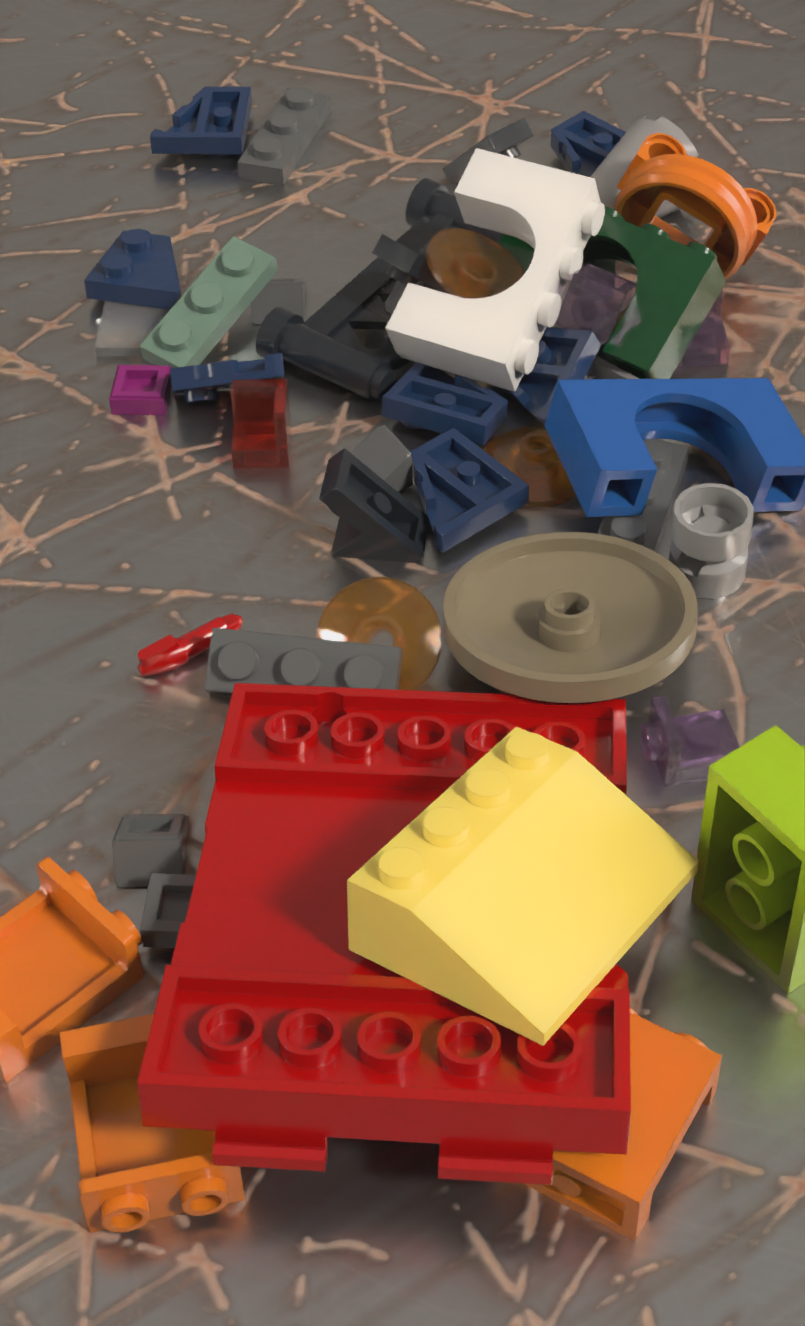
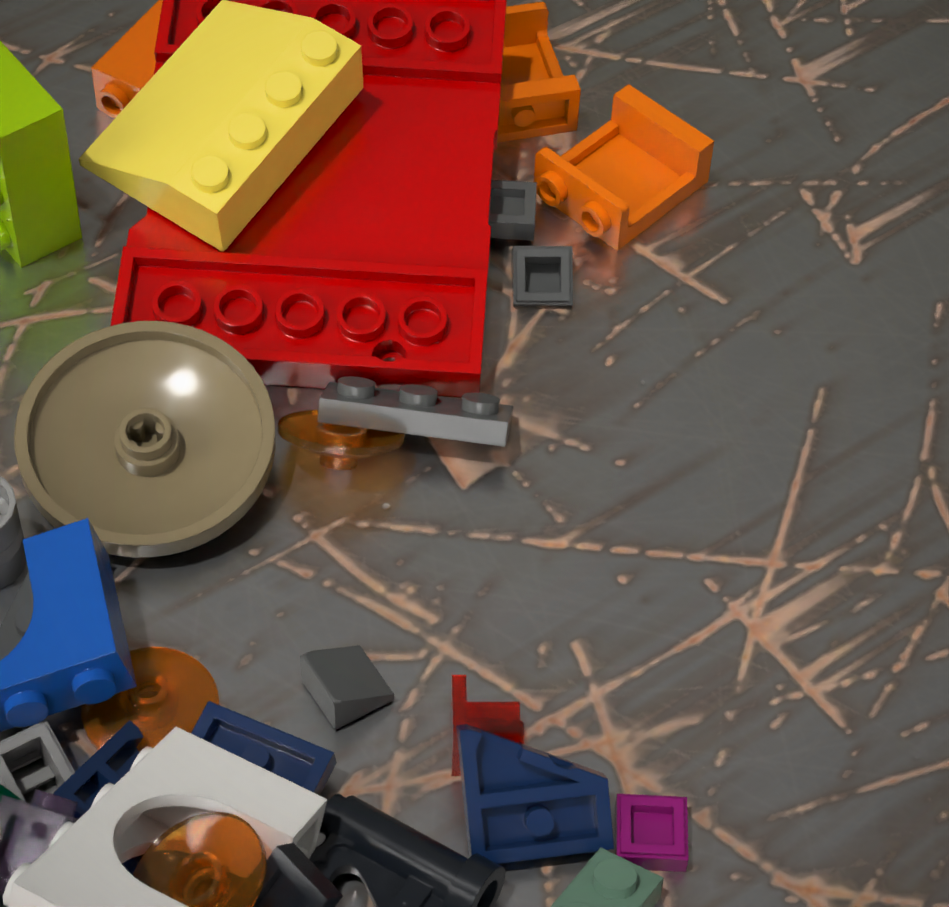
camera: 175 degrees right, 5 degrees up
red piece [137,613,243,676] -> none
black slope [319,448,428,563] -> none
dark blue wing [410,428,529,553] -> none
clear purple bracket [640,695,740,787] -> none

